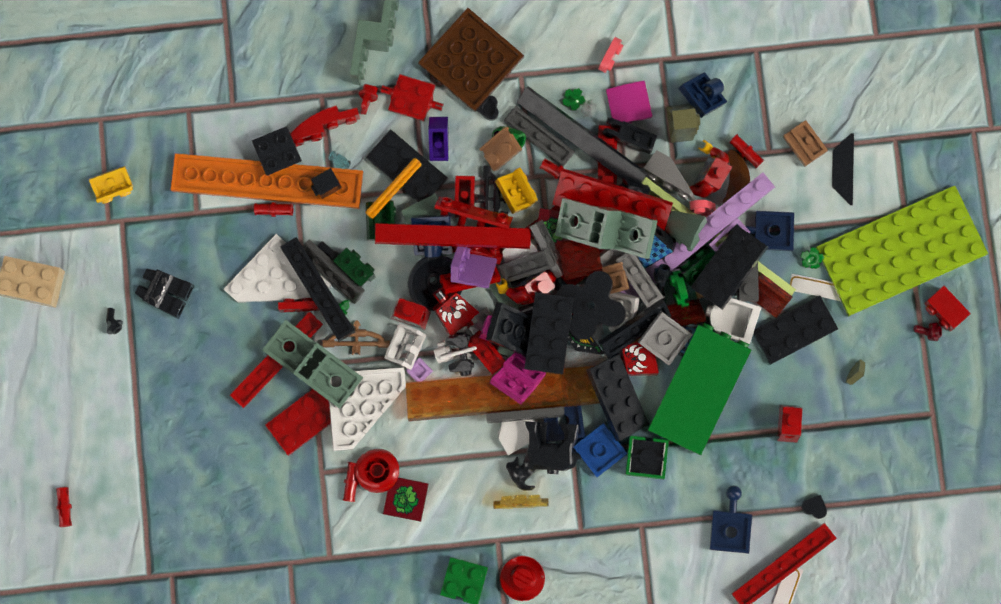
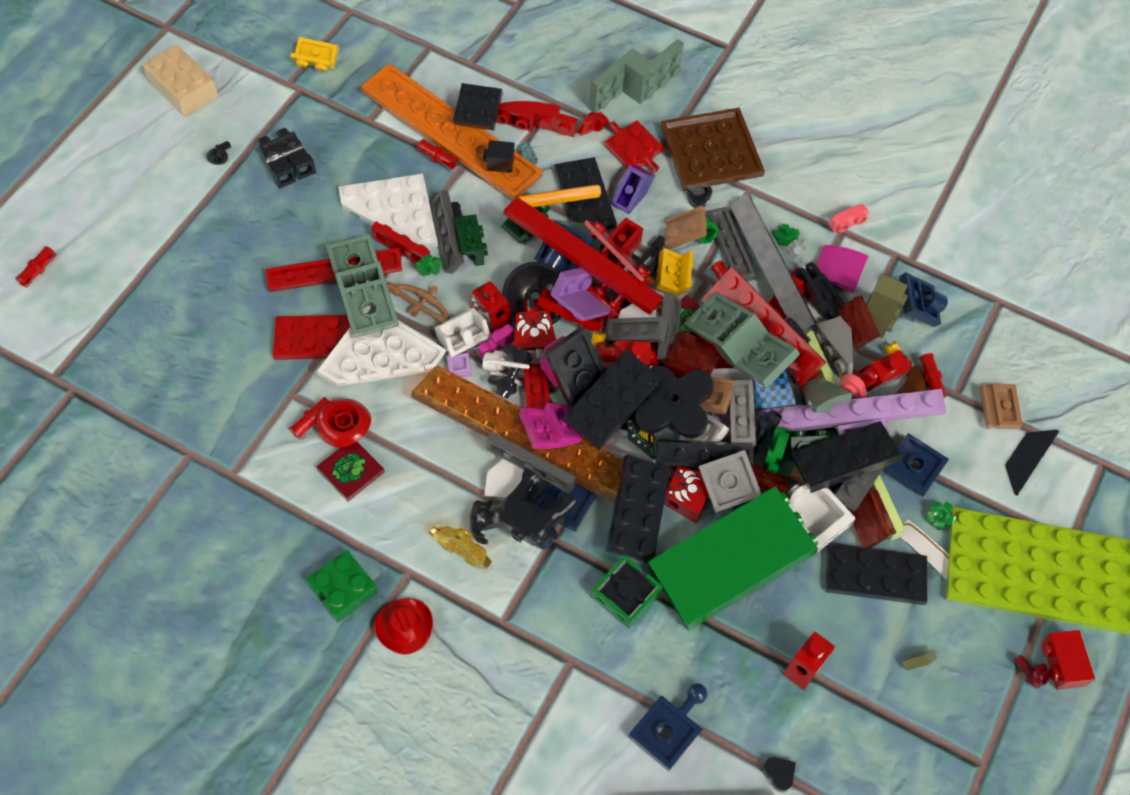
camera: 25 degrees right, 20 degrees down
black plate [280,237,355,342] -> none
blue plate [574,423,627,478] -> none
none -> dark pink plate [478,324,514,359]
none -> clear red plate [838,295,880,349]

